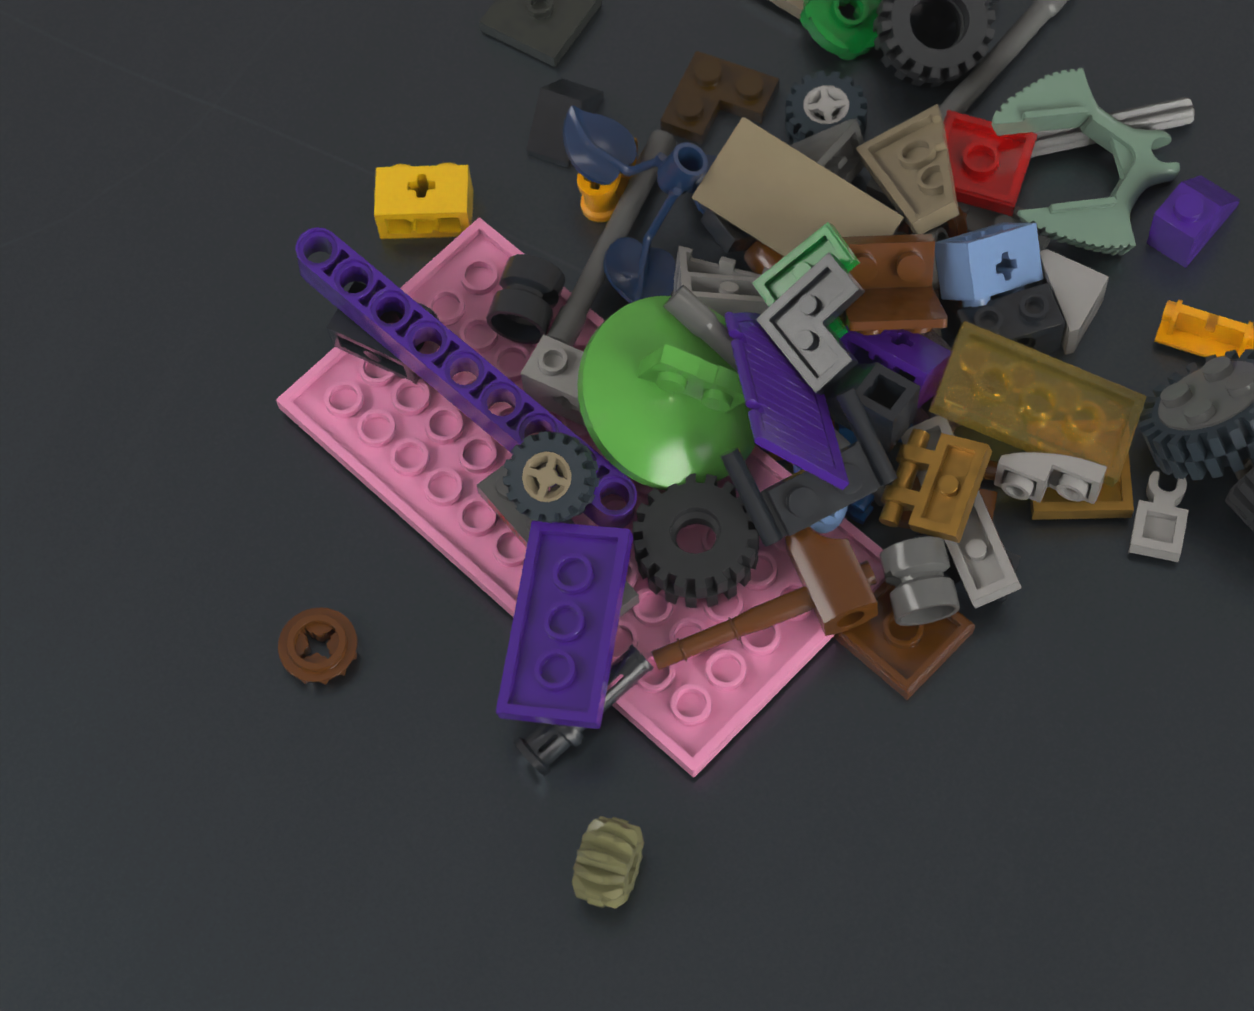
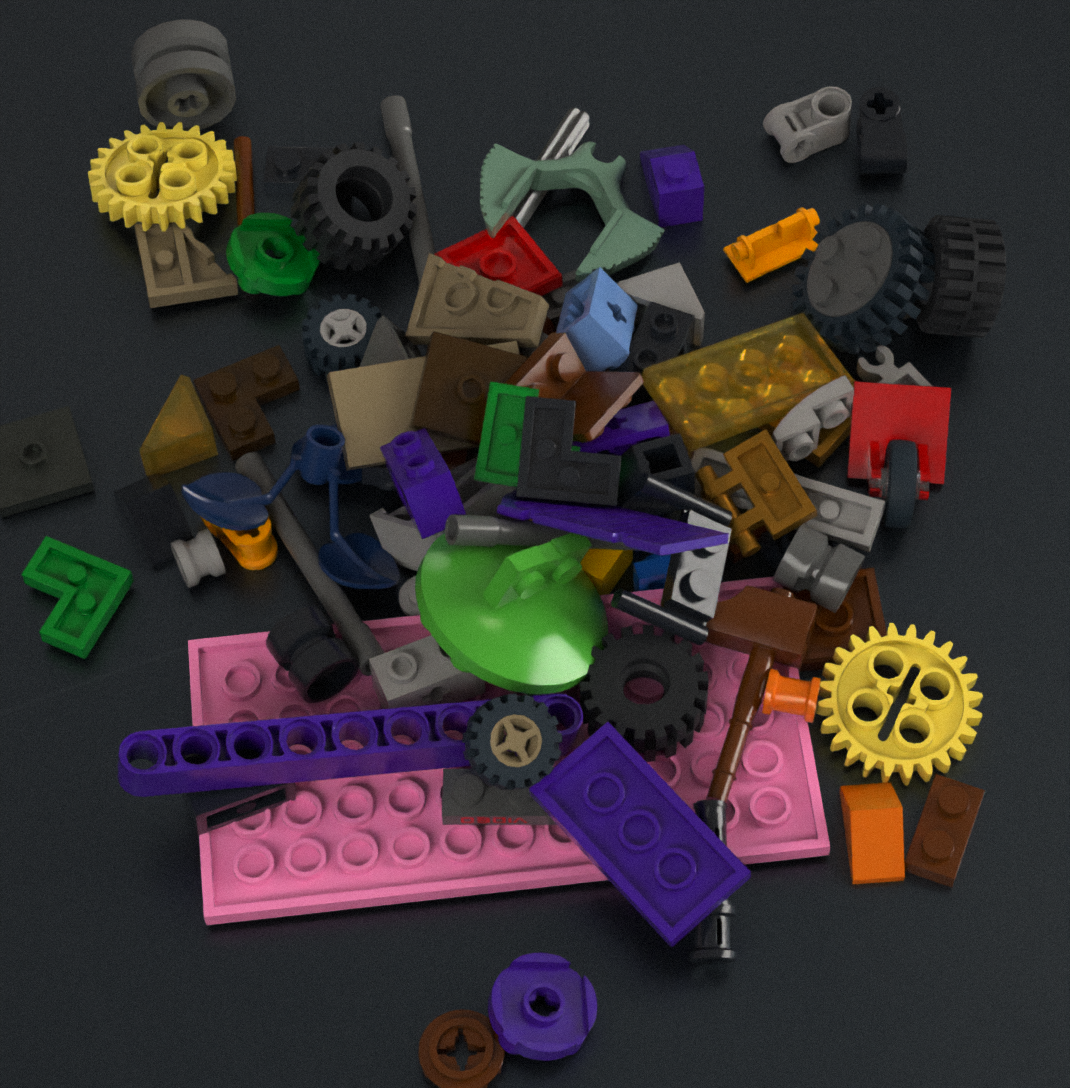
camera: 55 degrees left, 5 degrees down
yellow brick [374,163,473,239] -> none
olive gear [572,816,644,909] -> none
none -> green plate [21,536,134,659]
none -> clear yellow slope [140,375,218,476]
none -> light grey wheel [170,528,226,588]
none -> dark purple brick [380,428,467,539]
none -> dark brown plate [409,331,527,446]
none -> dark purple plate [488,952,597,1061]
none -> orange bush [762,669,821,723]
none -> light yellow gear [816,623,983,786]
none -> orange slope [839,782,905,885]
none -> red plate [847,381,951,528]
none -> reddish brown plate [904,774,985,887]

